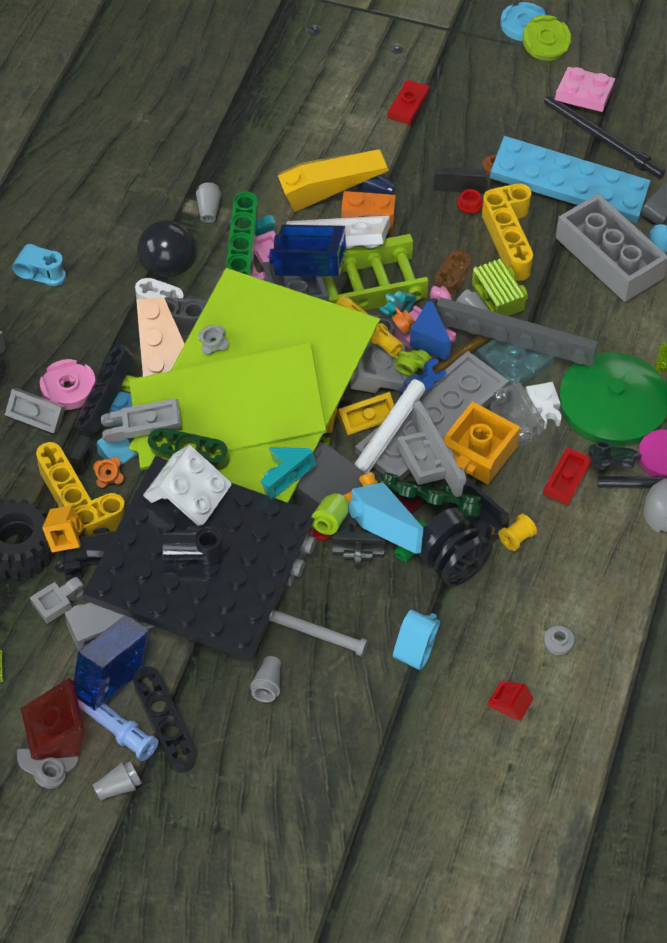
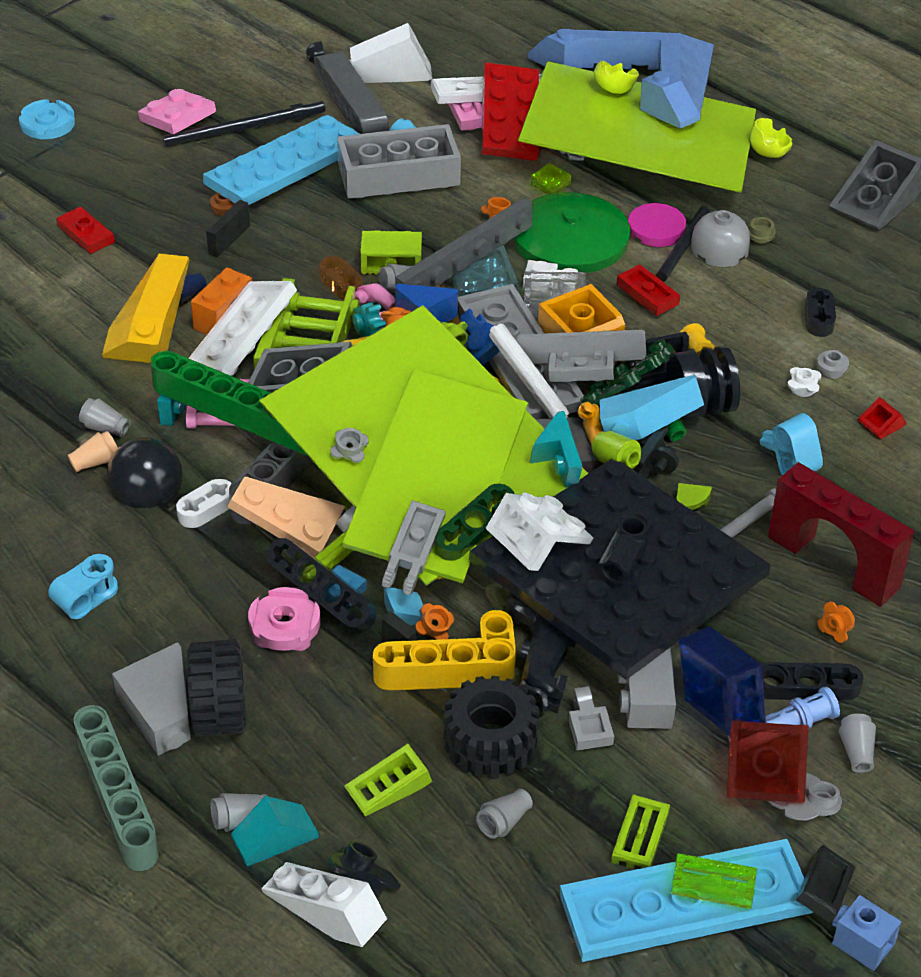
camera: 65 degrees left, 10 degrees down
light grey plate [5,388,66,433] -> none
light orange brick [42,505,83,552] -> none
light grey cone [250,656,281,703] -> none
clear blue window [269,224,347,277] -> none
red plate [457,189,483,213] -> none
yellow beam [482,184,533,281] -> none
lime tile [522,15,571,61] -> none
black plate [588,441,642,470] -> none
none -> light nougat cone [67,431,118,473]
none -> orange plate [481,197,511,219]
none -> lime tile [677,483,712,510]
none -> dark red arch [768,462,914,607]
none -> white plate [788,367,821,397]
none -> black beam [805,288,836,337]
none -> orange plate [818,601,855,643]

